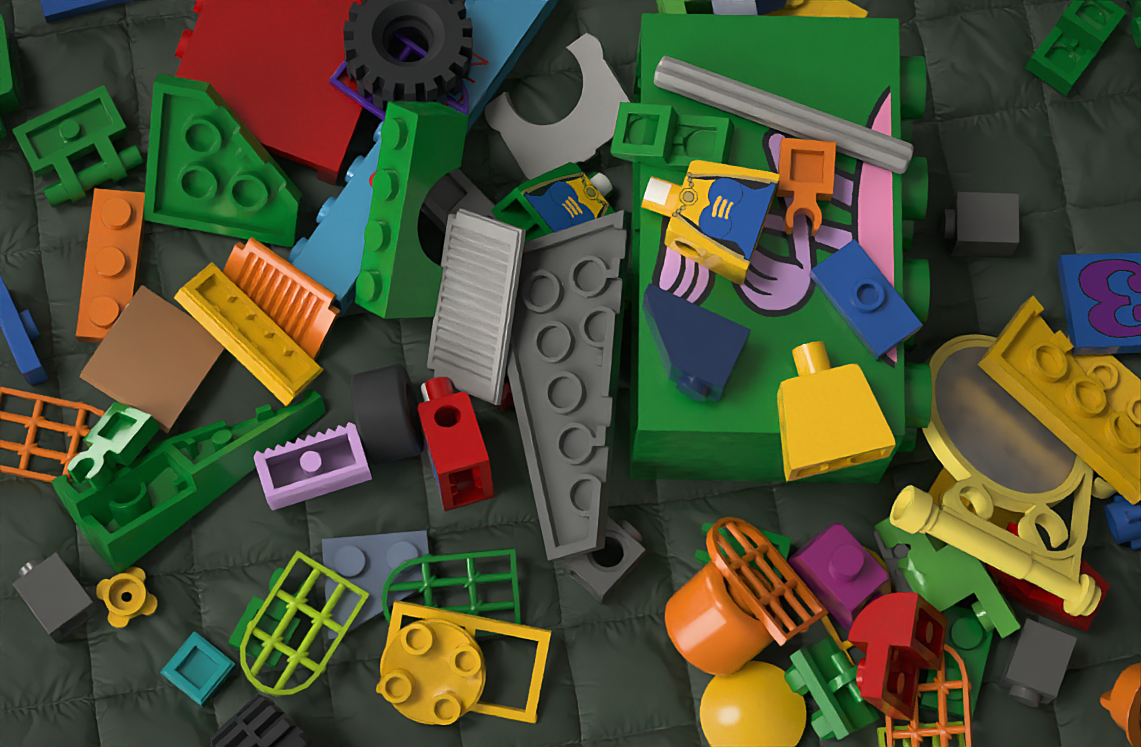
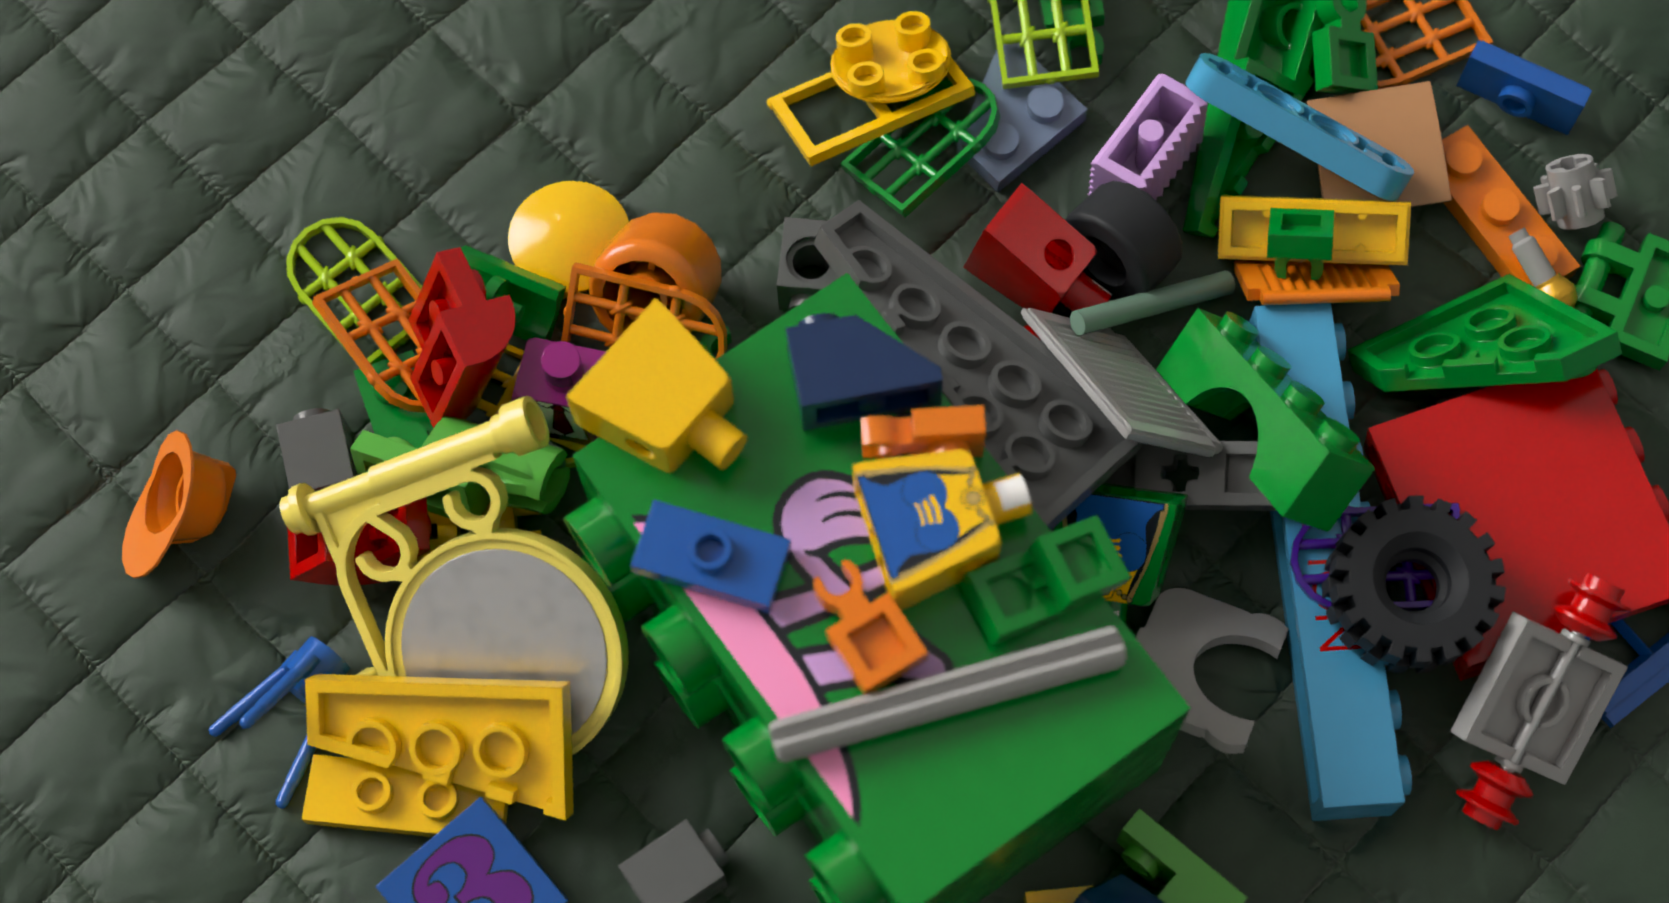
camera: 150 degrees right, 5 degrees down
none -> orange plate [861,405,986,459]
none -> sand green bar [1070,270,1235,335]
none -> dark azure beam [1186,53,1414,201]
none -> green tile [1267,208,1334,280]
none -> light grey piece [1508,227,1578,308]
none -> light grey gear [1533,154,1617,230]

